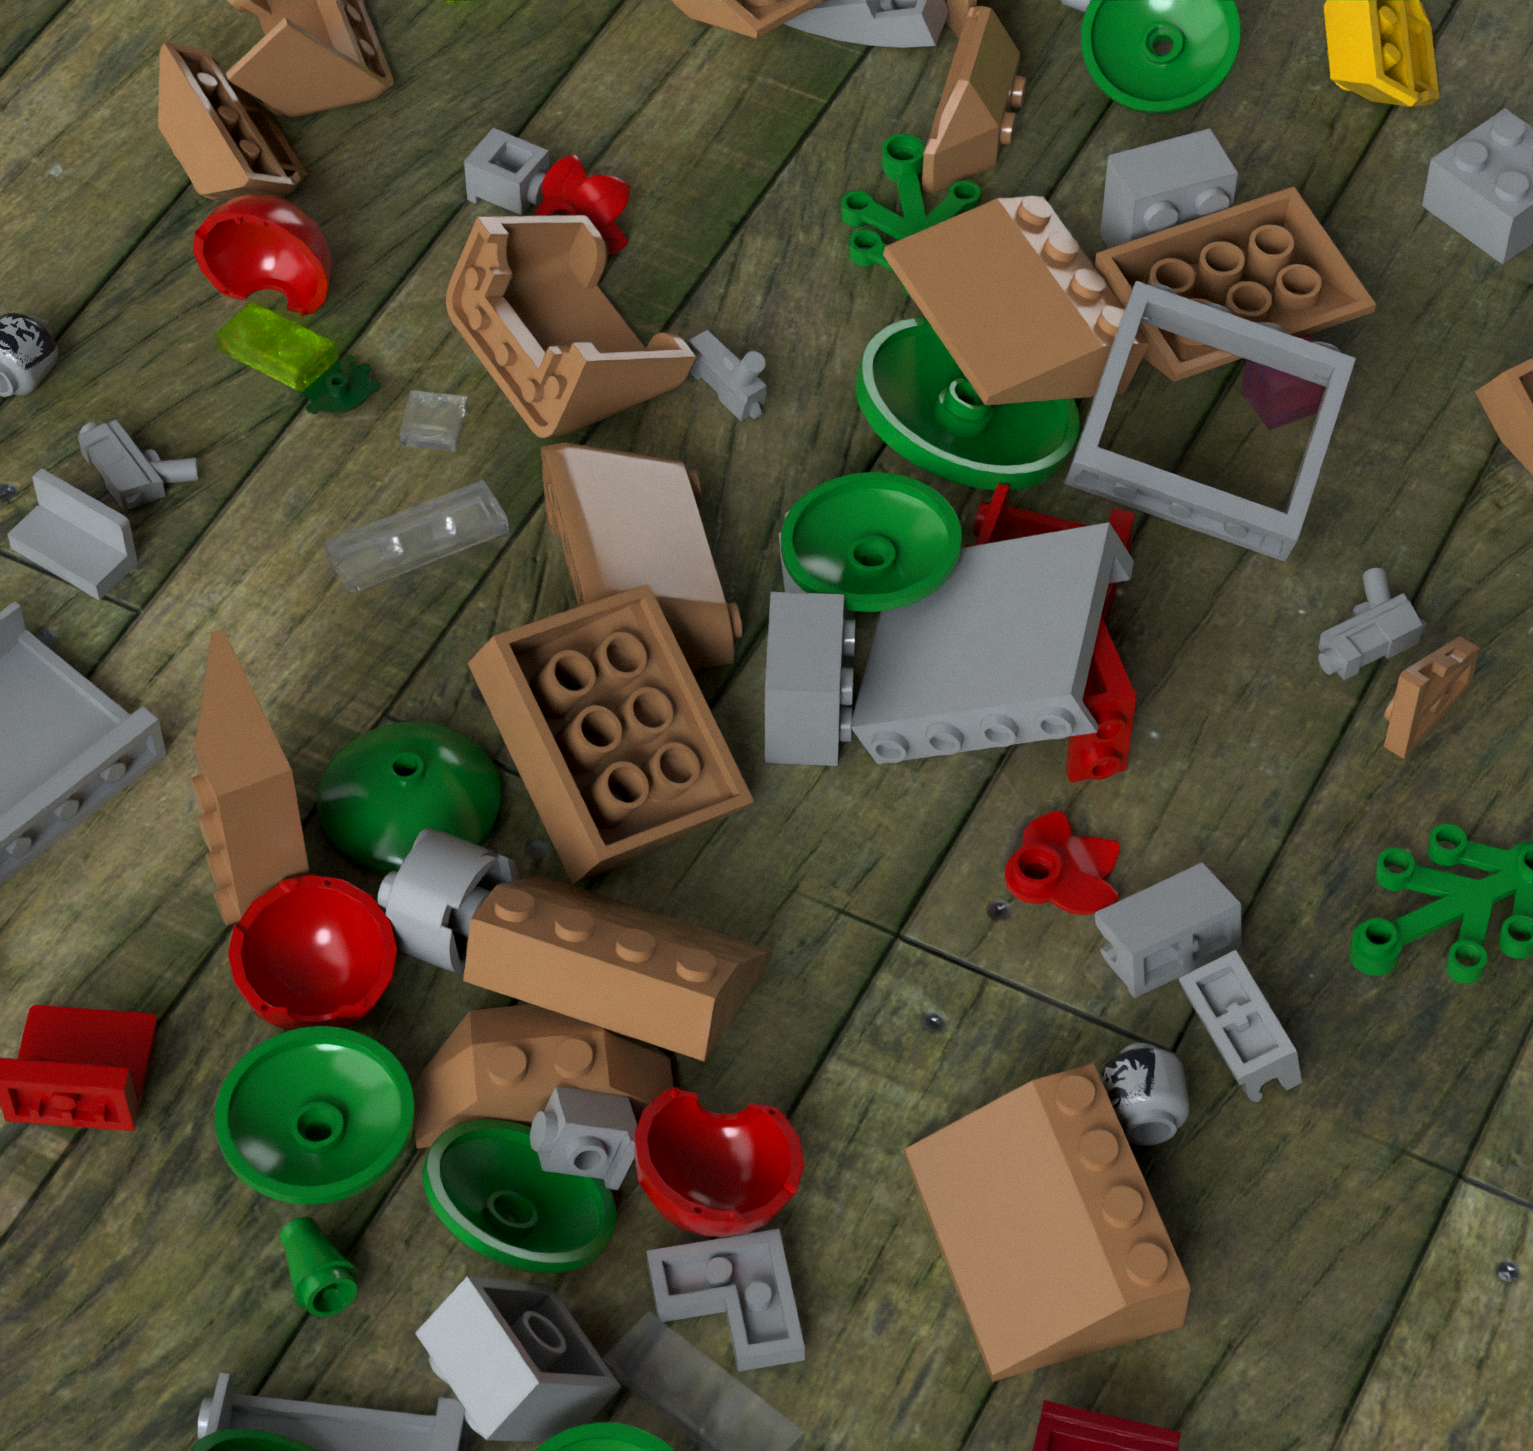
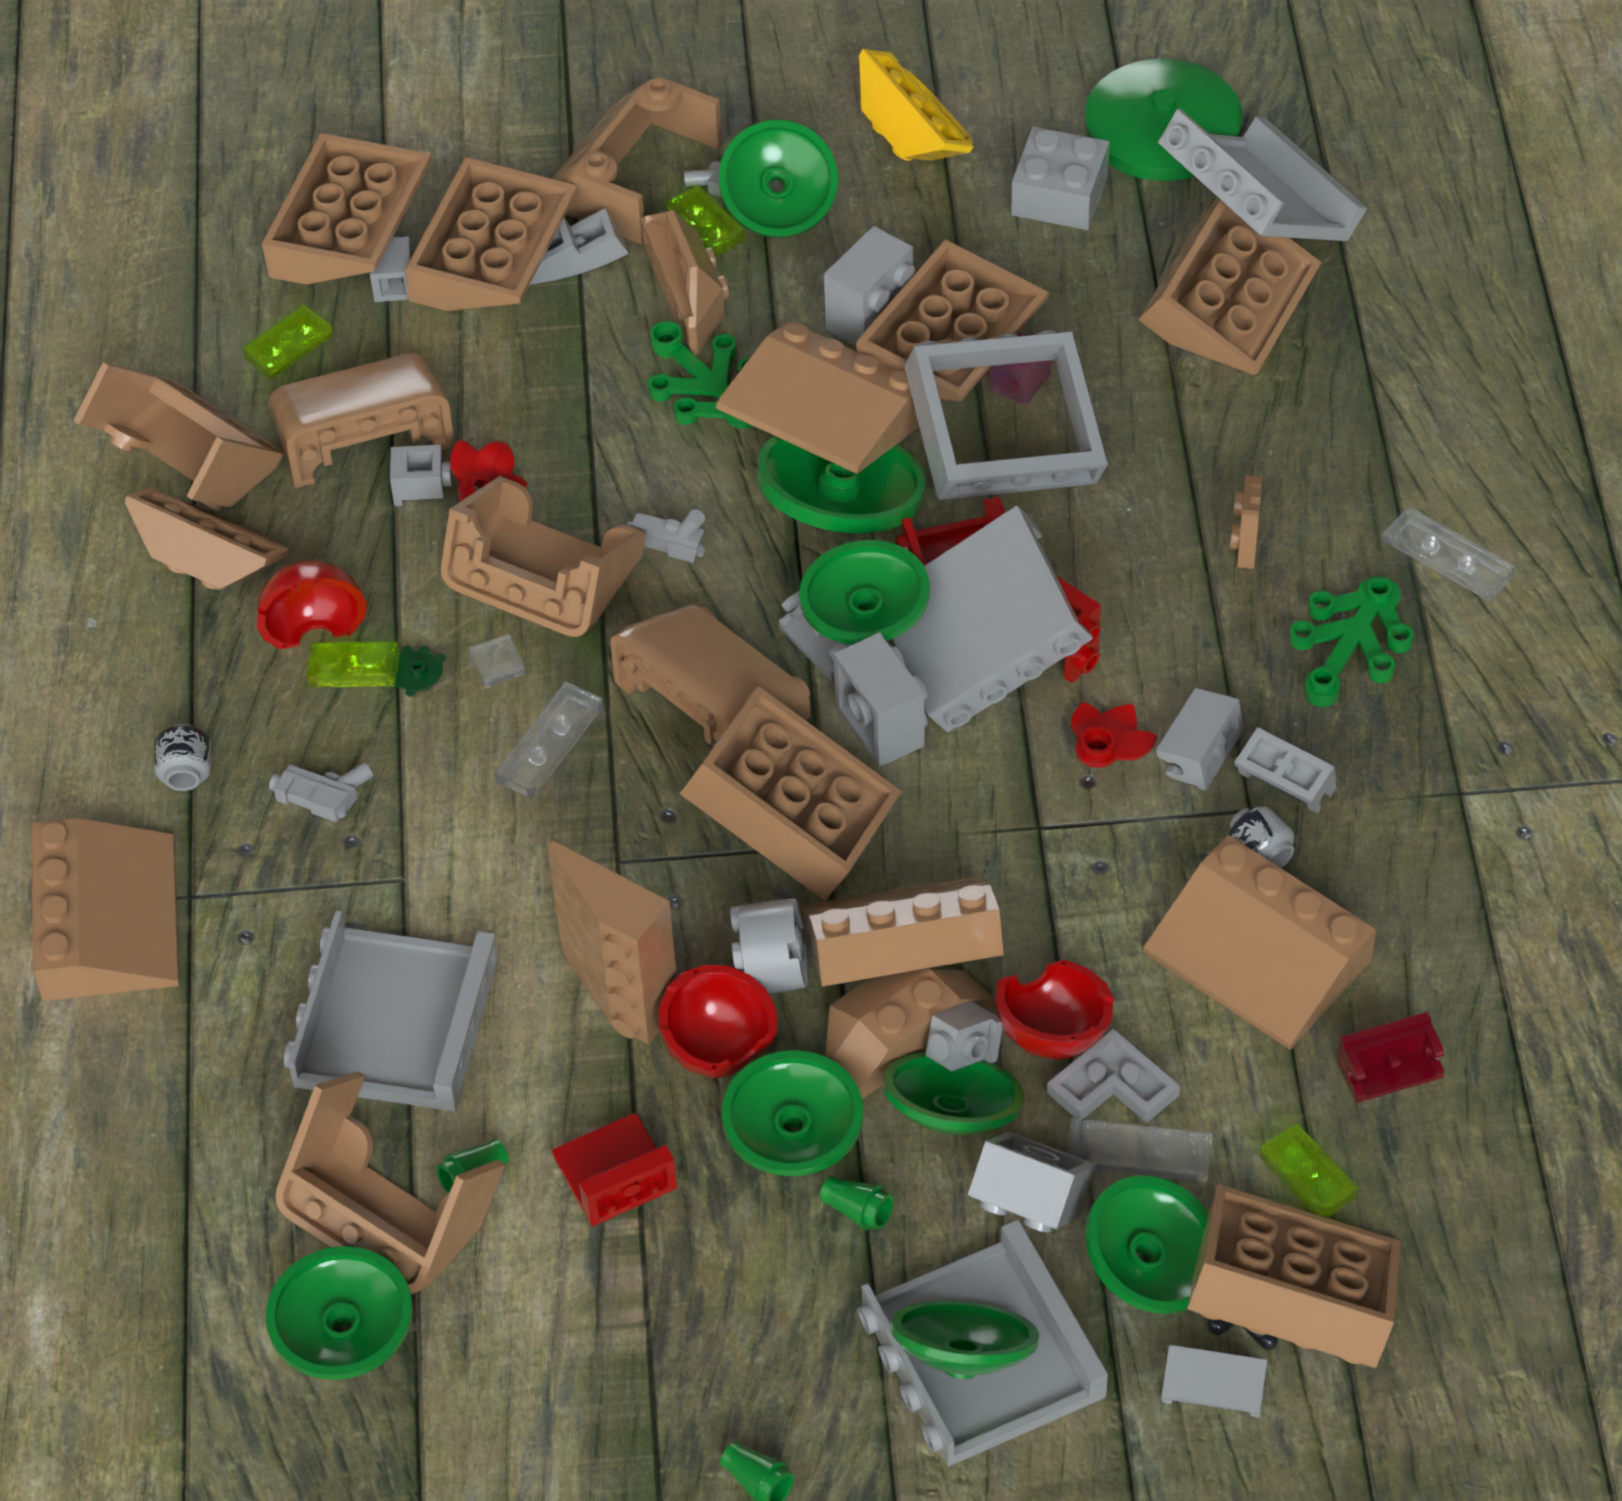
camera: 30 degrees left, 0 degrees up
light grey panel [8,468,138,601] -> none
green dish [317,722,502,877] -> none
light grey piece [1318,568,1427,680] -> none
none -> medium nougat windscreen [268,353,455,488]
none -> clear neon green plate [666,185,745,258]

